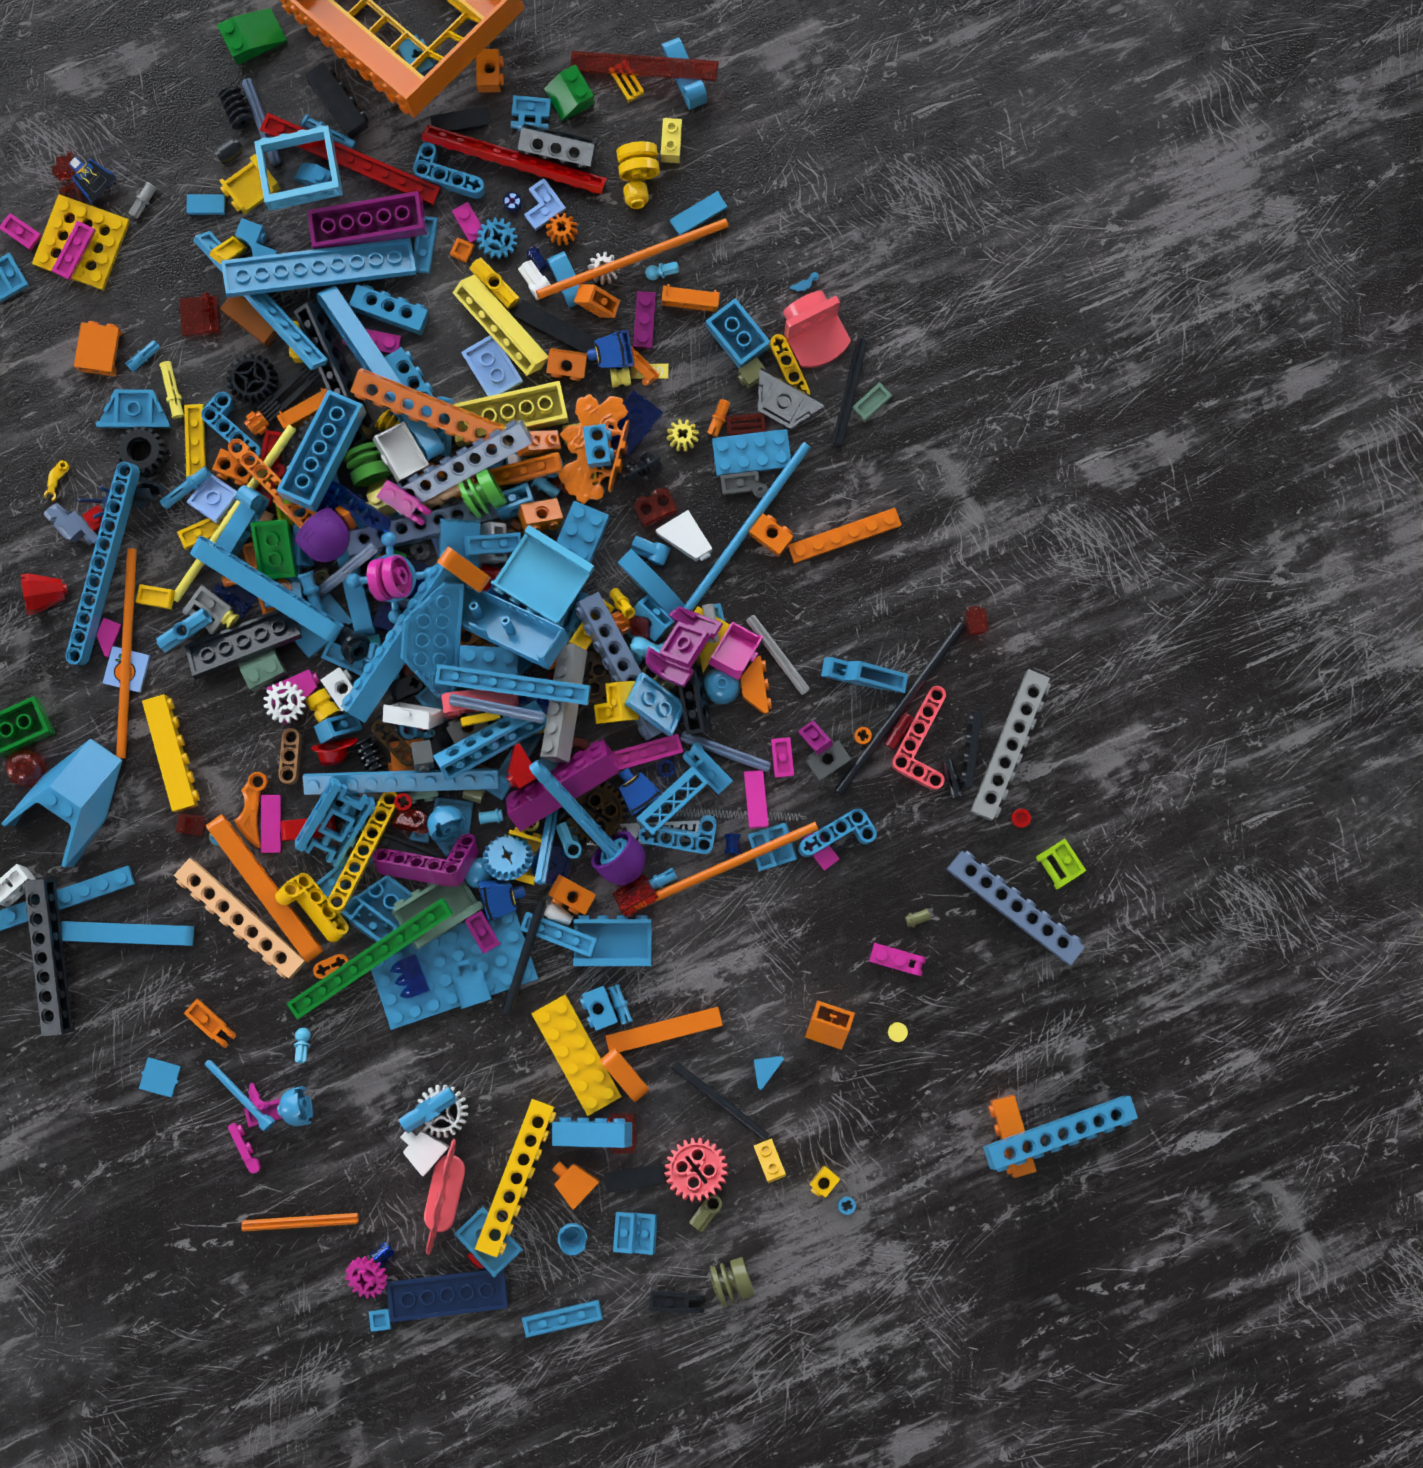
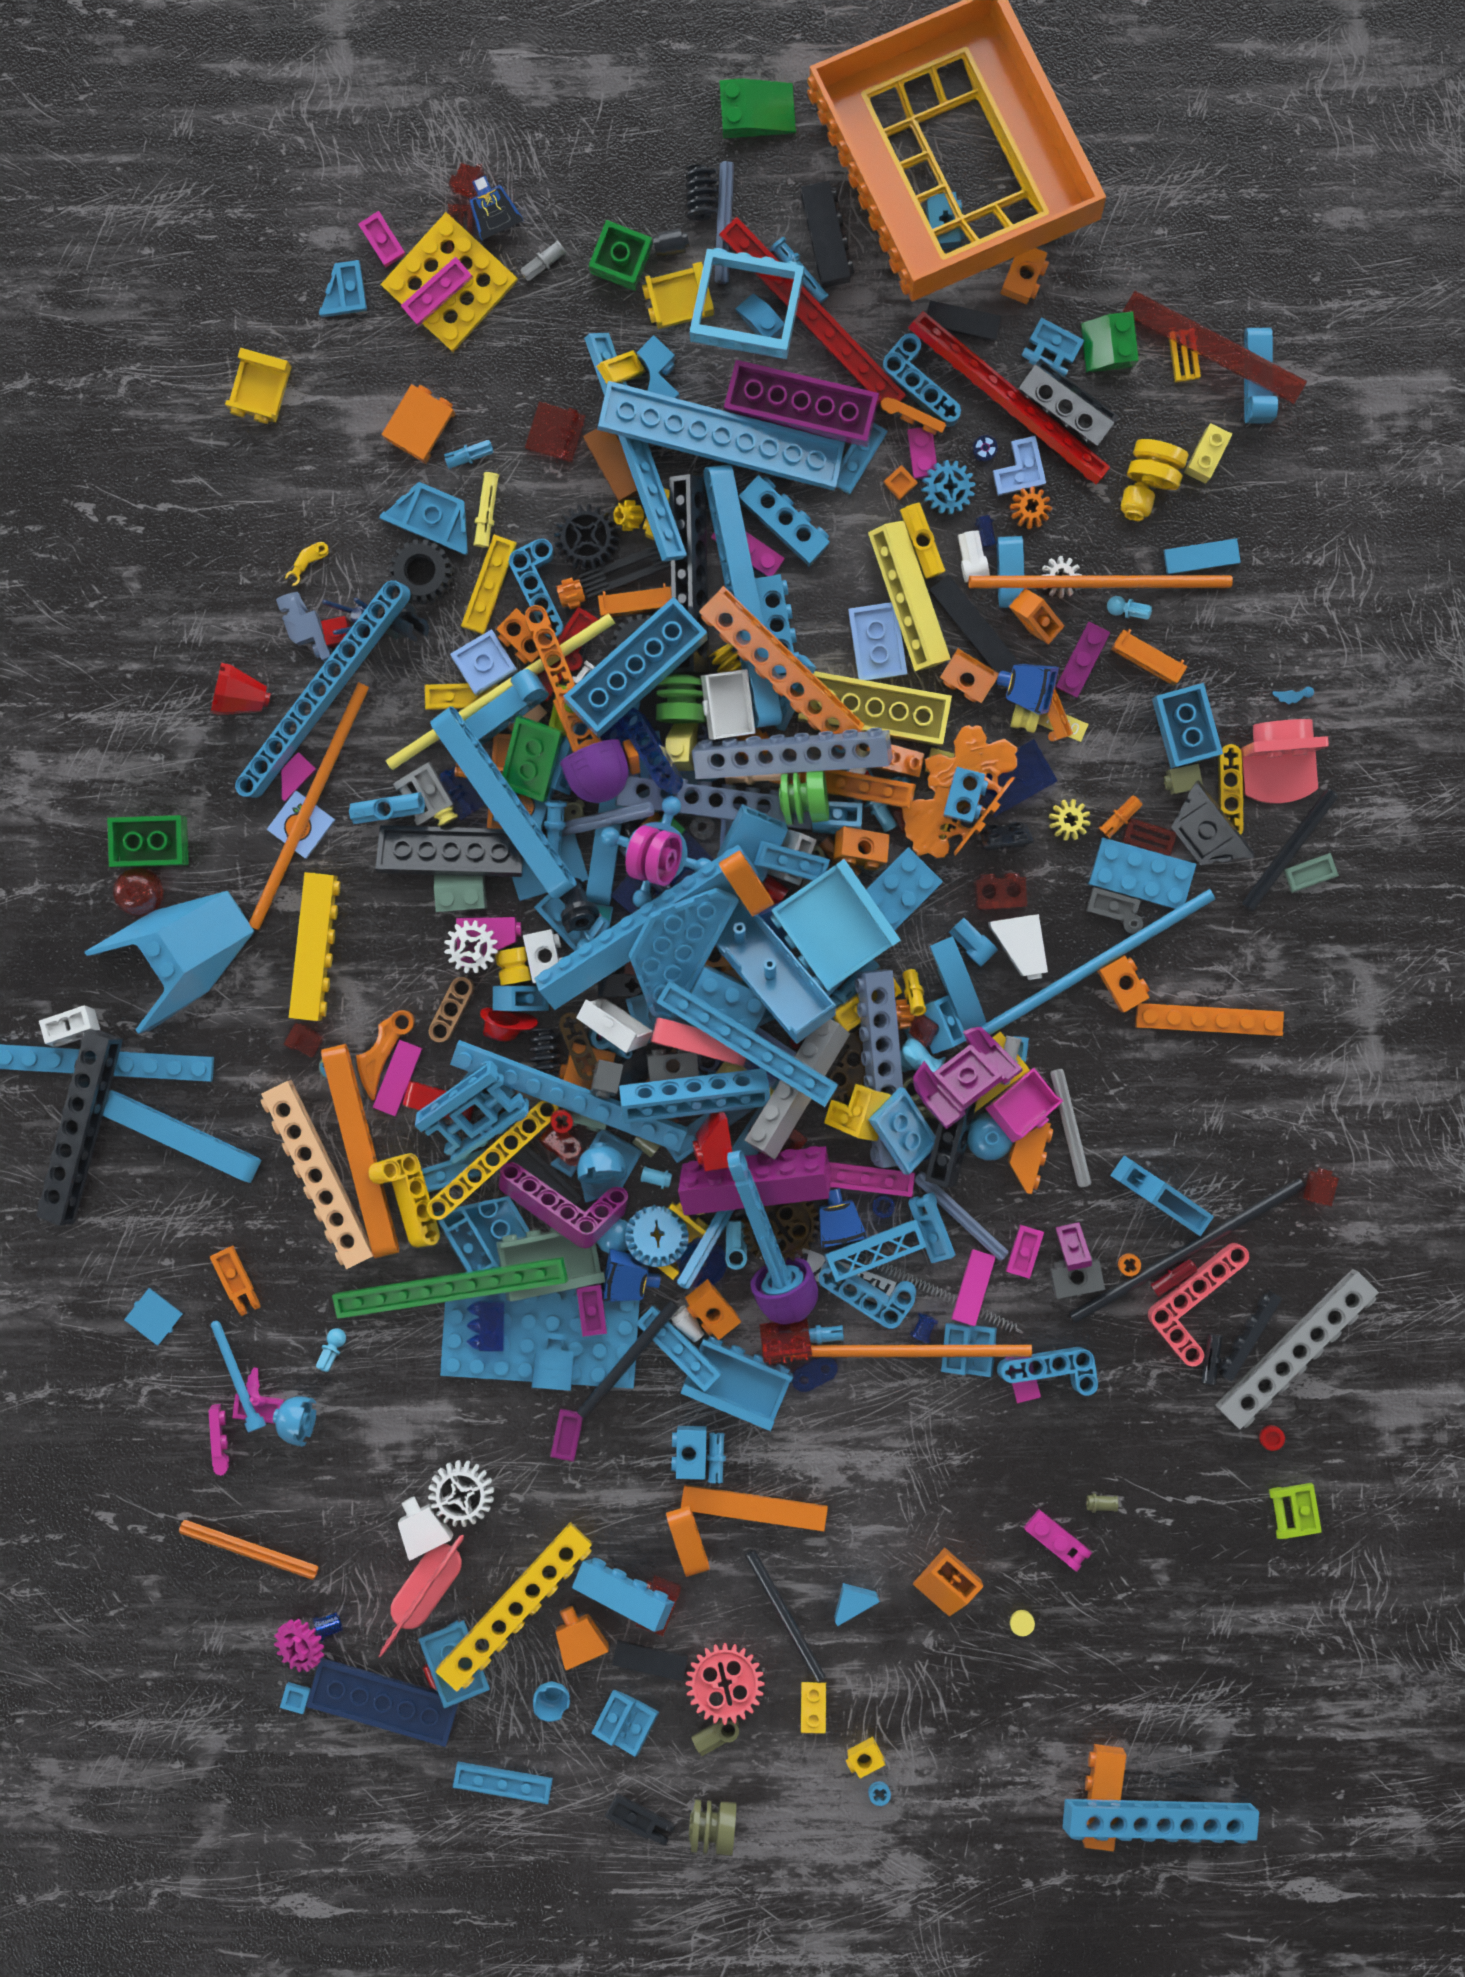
camera: 25 degrees right, 5 degrees up
yellow tile [135,584,176,610] -> none
dark azure pin [160,467,212,509] -> none
dark azure tile [187,194,226,215] -> none
orange beam [313,954,349,979] -> none
dark pink hinge [376,480,431,525] -> none
dark azure piece [399,1087,458,1134] -> none
sand blue axle [449,694,545,723] -> none
yellow tile [460,712,500,727] -> none
yellow plate [531,994,622,1116] -> none
sand blue brick [946,851,1085,965] -> none
none -> magenta tile [550,1408,583,1462]
none -> green brick [588,220,653,291]
none -> yellow gear [614,500,644,531]
none -> clear blue plate [792,1357,838,1392]
none -> orange hinge [880,397,946,435]

